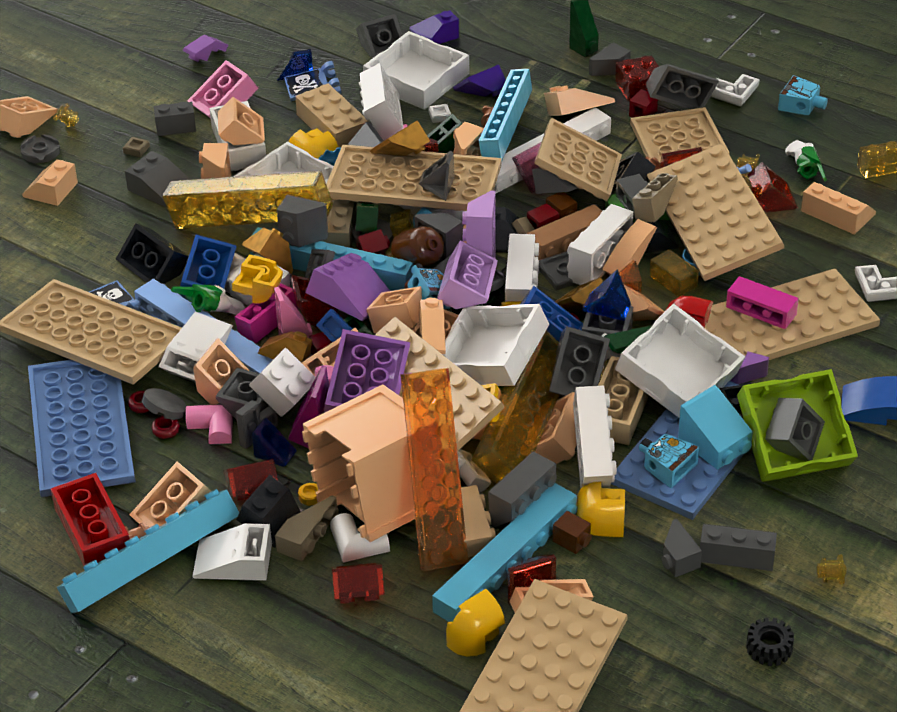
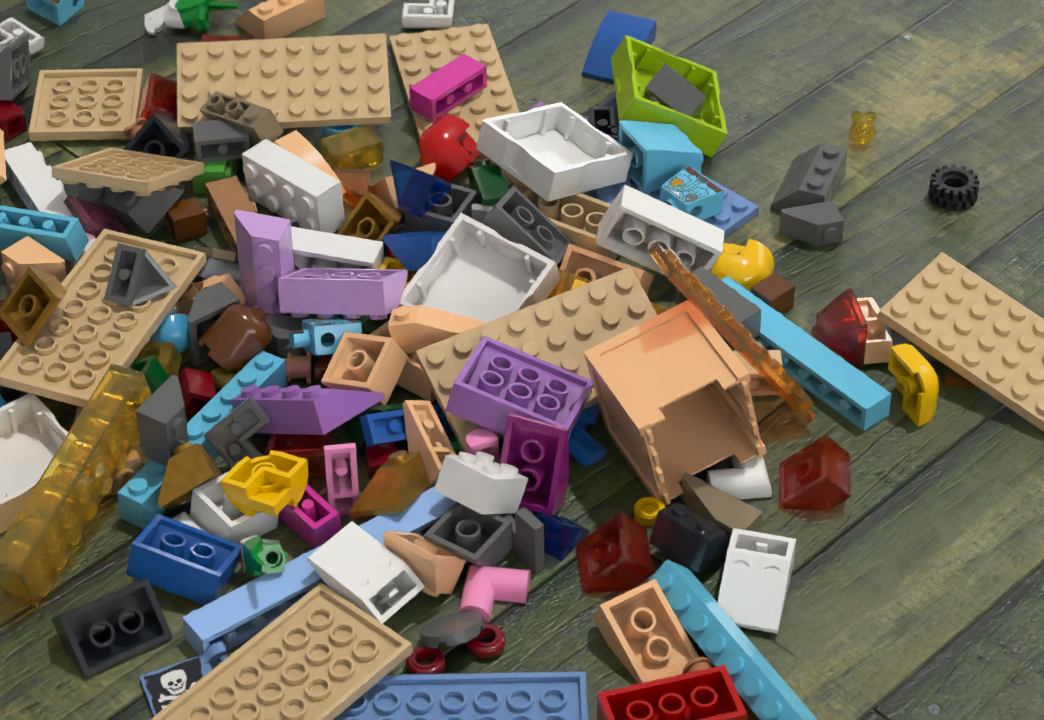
camera: 80 degrees left, 0 degrees up
dark red brick [527,203,560,229] -> none
clear yellow brick [737,154,760,178] -> none

